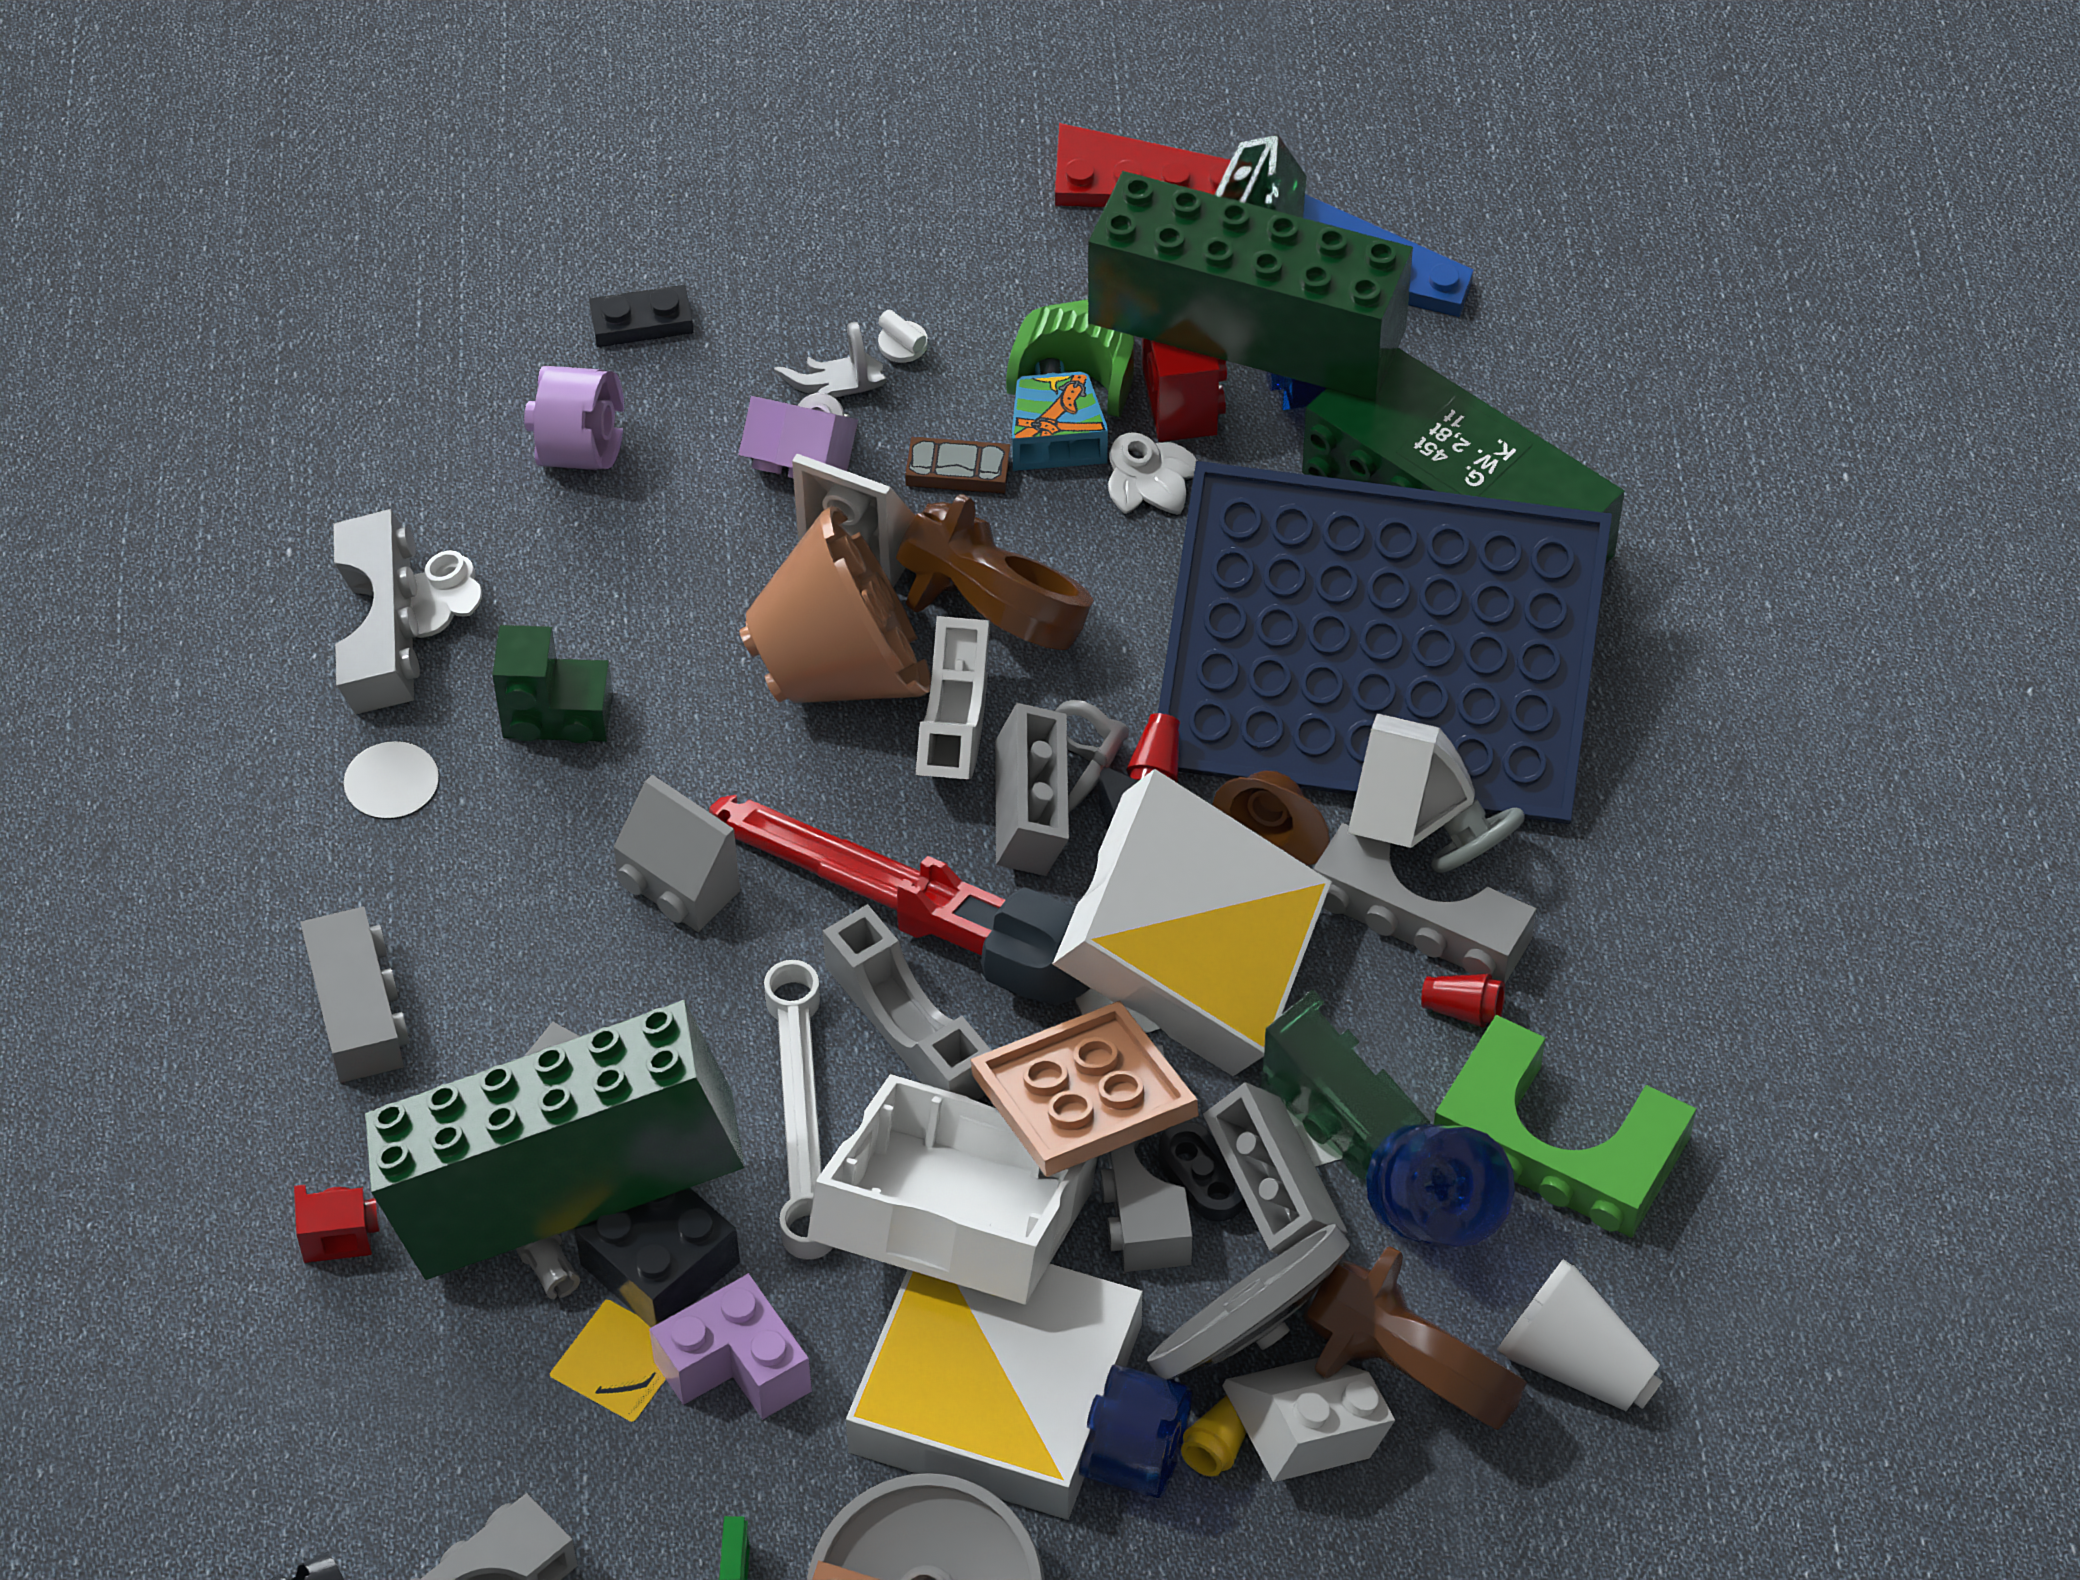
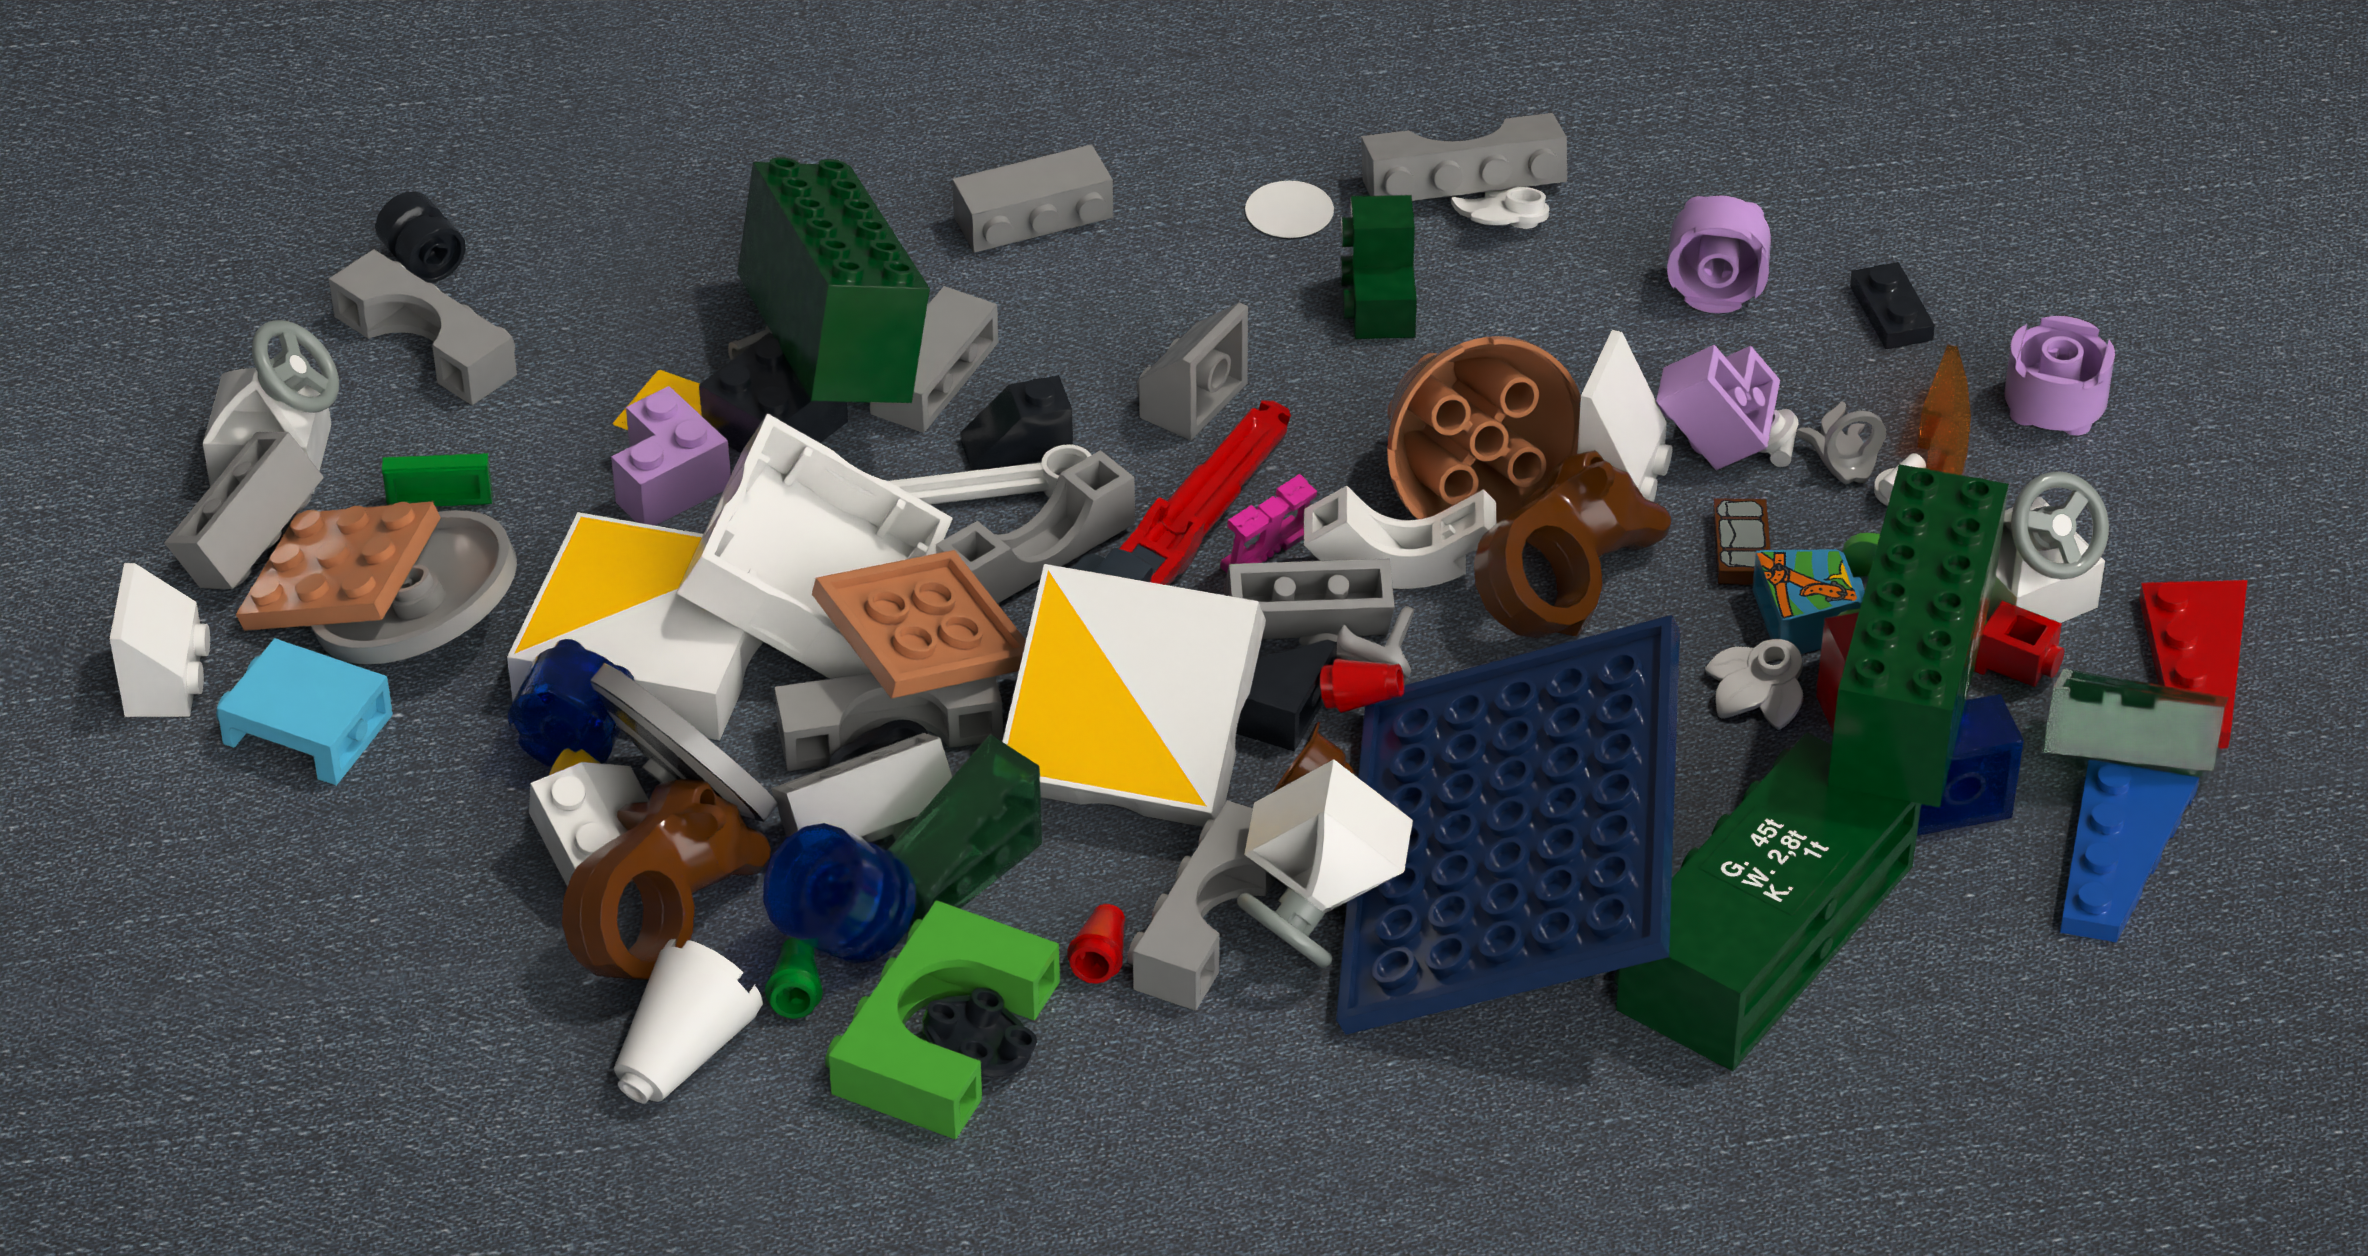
camera: 85 degrees right, 10 degrees down
none -> green cone [765,938,823,1019]
none -> black dish [922,988,1037,1078]
none -> black slope [960,375,1073,471]
none -> dark pink piece [1220,474,1317,573]
none -> clear orange slope [1917,345,1971,476]
none -> piece [1986,471,2109,623]
none -> lavender brick [2005,316,2115,435]

